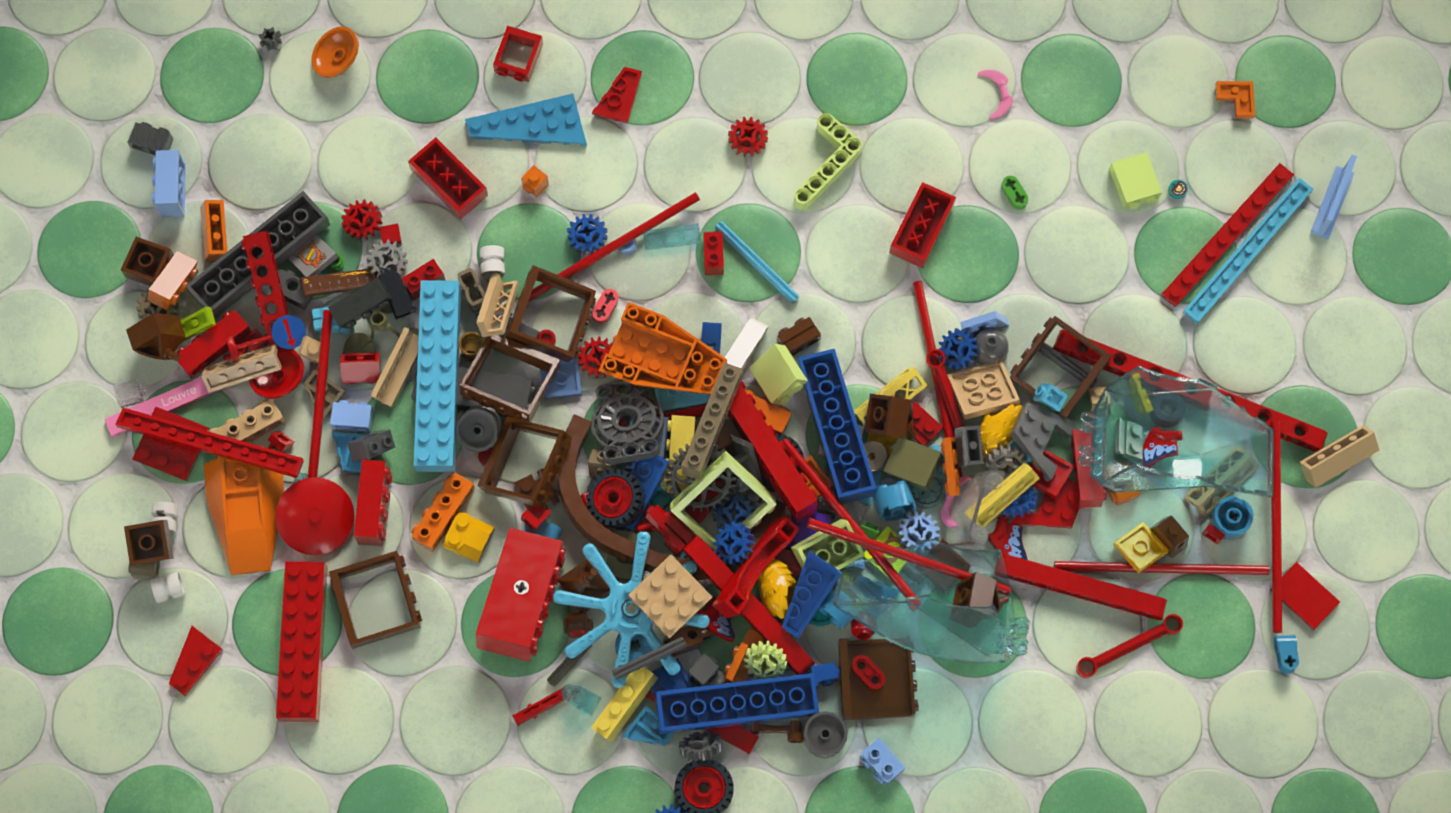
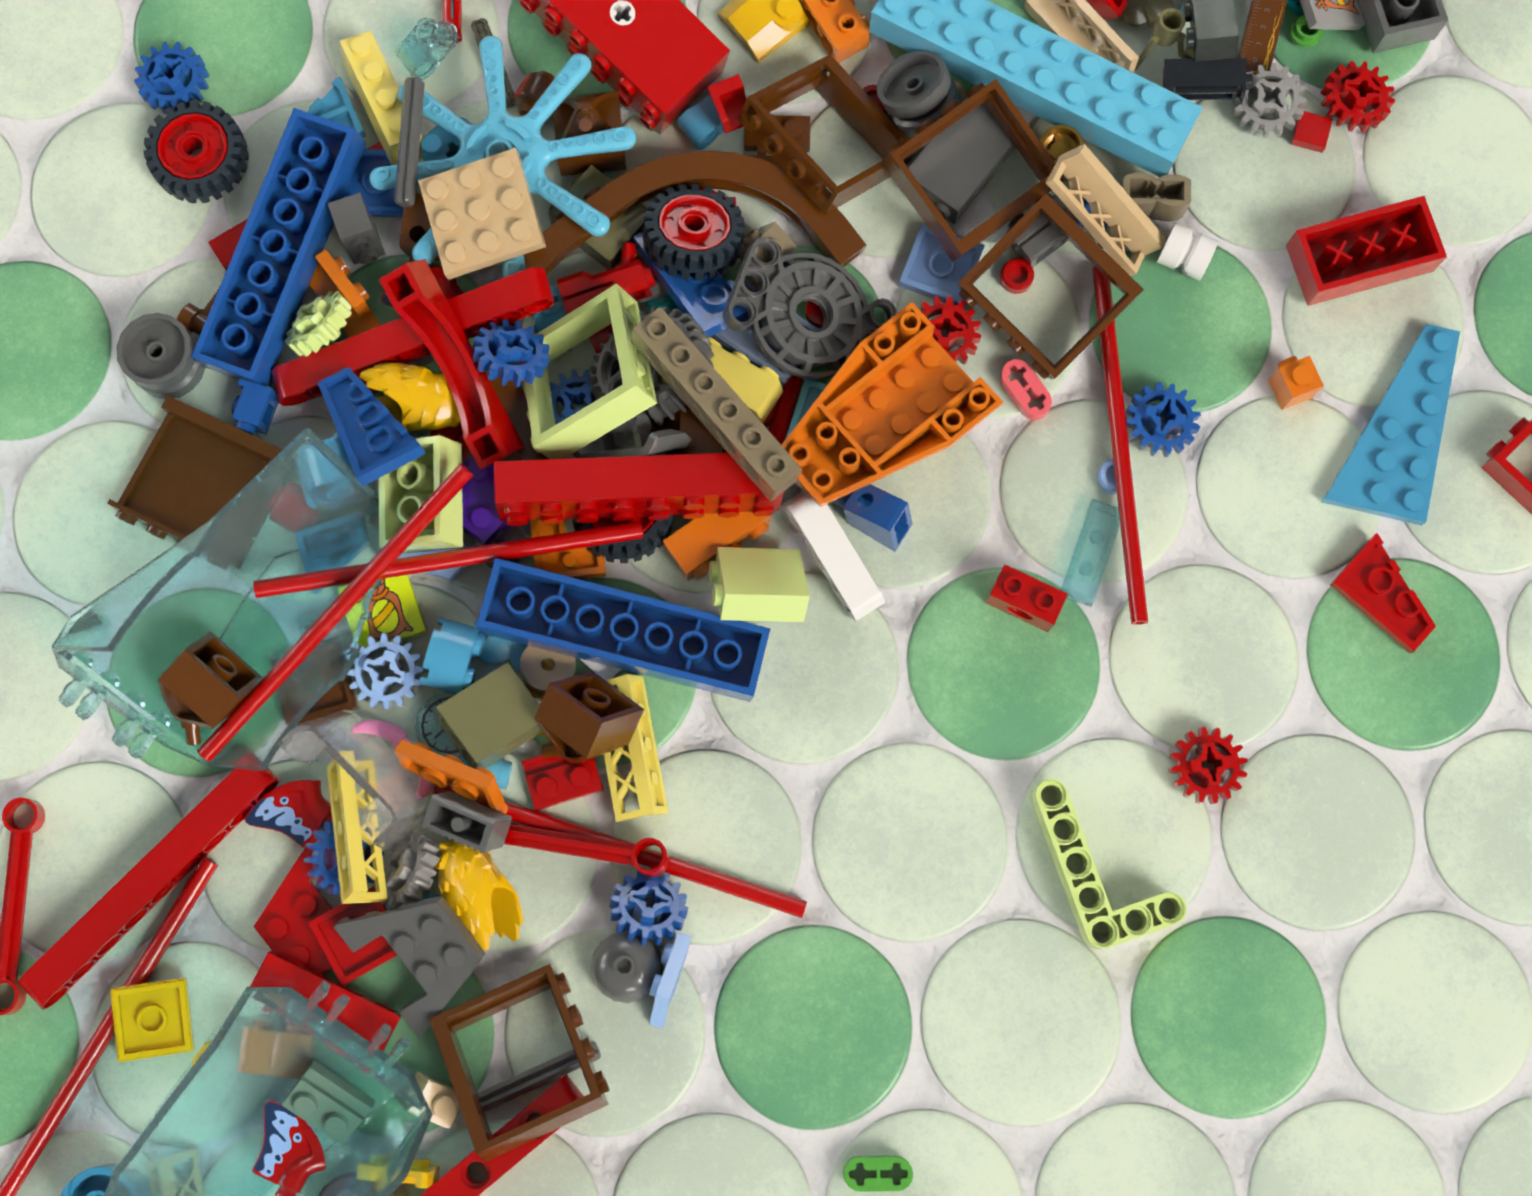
camera: 120 degrees right, 5 degrees up
red brick [401,259,446,300] -> none
dark grey gear [679,731,723,762] -> none
medium azure axle [715,221,799,304] -> none
reddish brown brick [777,317,821,357] -> none
red plate [852,655,885,690] -> none
bright green tile [860,521,881,540] -> none
light blue brick [860,738,905,786] -> none
red brick [889,182,956,268] -> none
tan plate [947,361,1020,420] -> none
medium azure bracket [1033,383,1068,412] -> none
reddish brown torso [1150,515,1189,558] -> none
red tile [1202,524,1225,544] -> none

